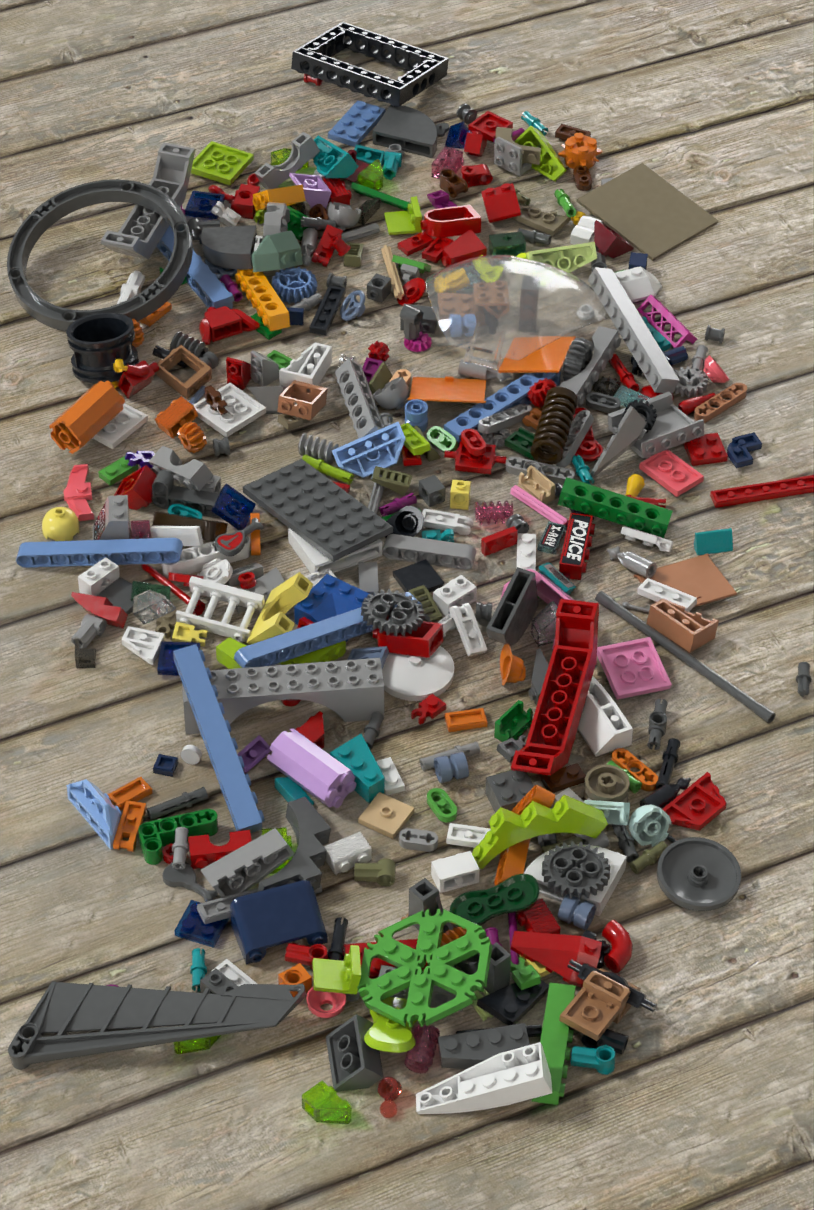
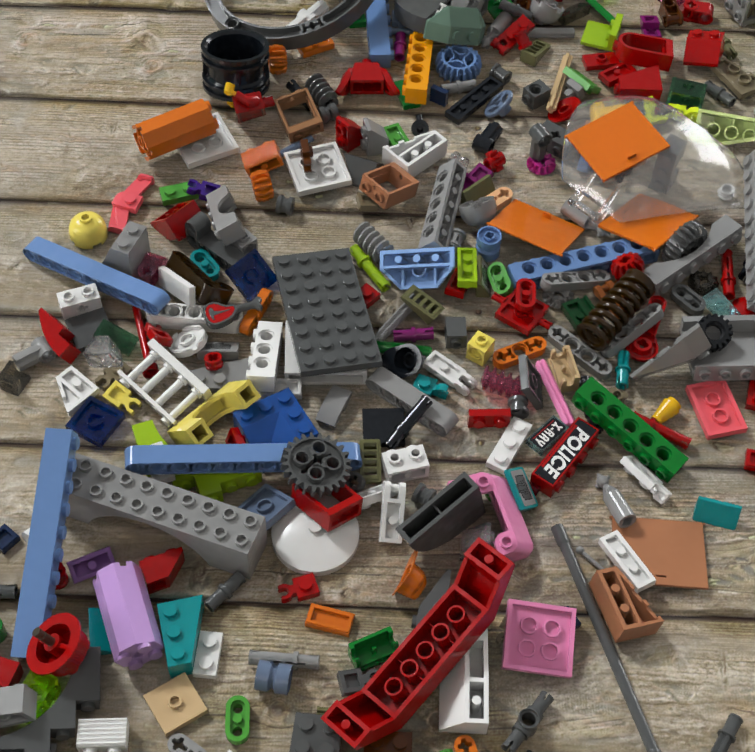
camera: 25 degrees right, 10 degrees up
none -> red piece [26,613,90,677]
none -> white brick [246,321,283,392]
none -> black pin [383,395,433,449]
none -> black plate [411,114,429,136]
none -> black piece [472,122,503,154]
none -> orange beam [492,336,547,370]
none -> dark grey tile [518,354,544,410]
none -> orange piece [564,101,670,182]

